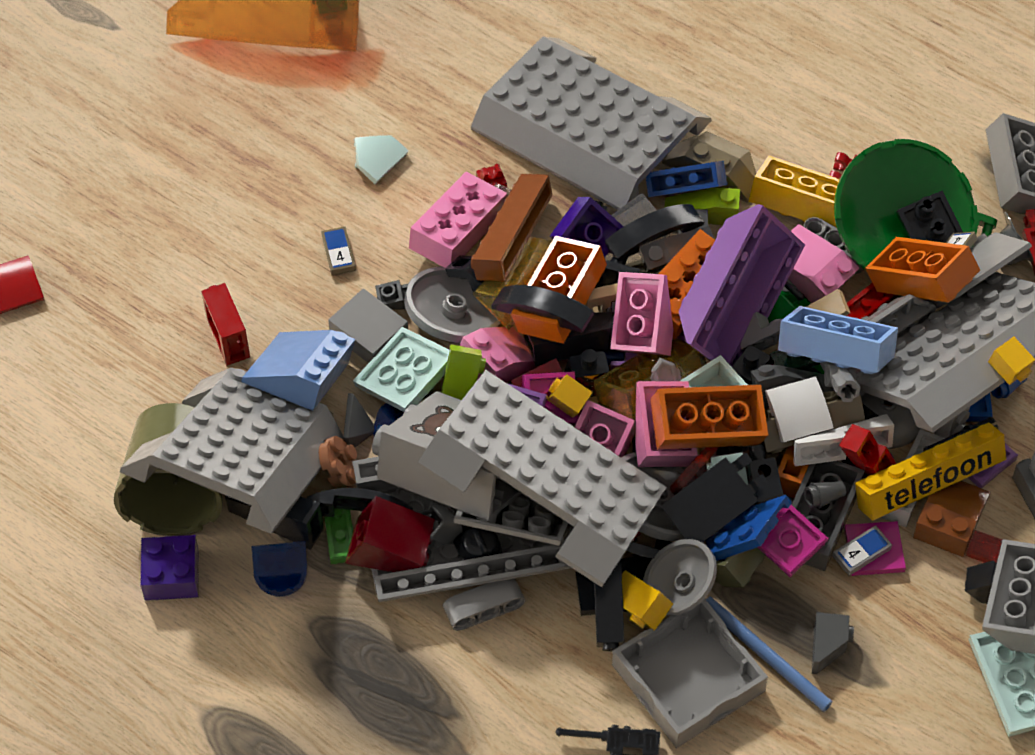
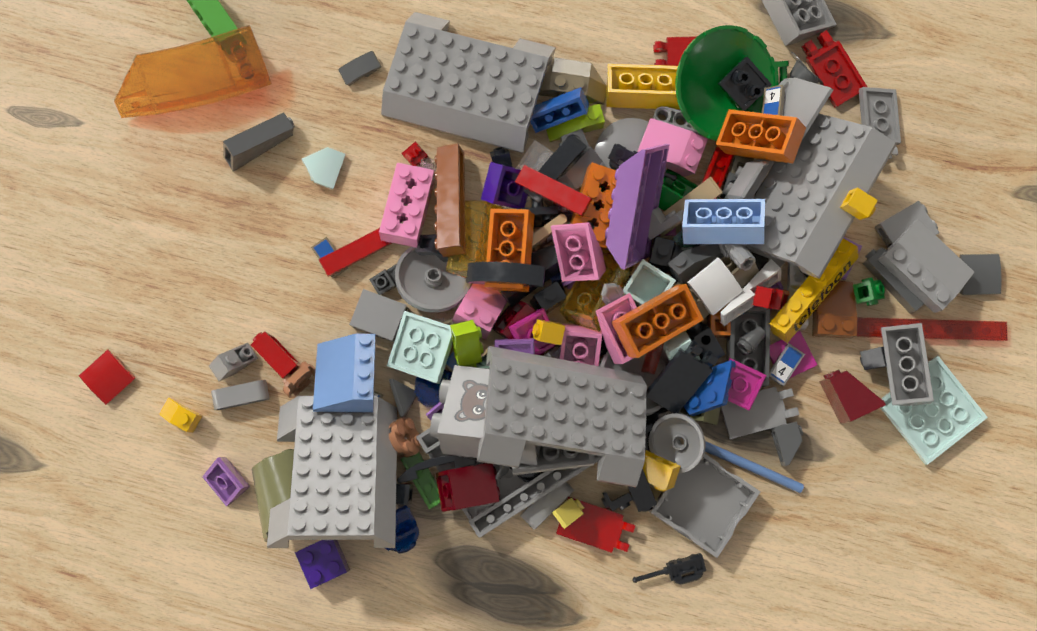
camera: 20 degrees left, 25 degrees up
none -> yellow slope [159,398,203,433]
none -> medium lavender slope [203,457,250,507]
none -> light grey slope [209,343,258,381]
none -> light grey beam [211,380,270,410]
none -> dark grey slope [223,112,295,172]
none -> nougat plate [283,361,316,398]
none -> red tile [318,228,393,277]
none -> dark grey slope [338,51,382,86]
none -> red tile [515,165,592,217]
none -> light yellow slope [552,498,584,529]
none -> red tile [556,496,636,553]
none -> black bracket [601,491,633,511]
none -> light grey tile [720,387,799,439]
none -> dark red slope [819,369,886,423]
none -> green brick [853,277,885,306]

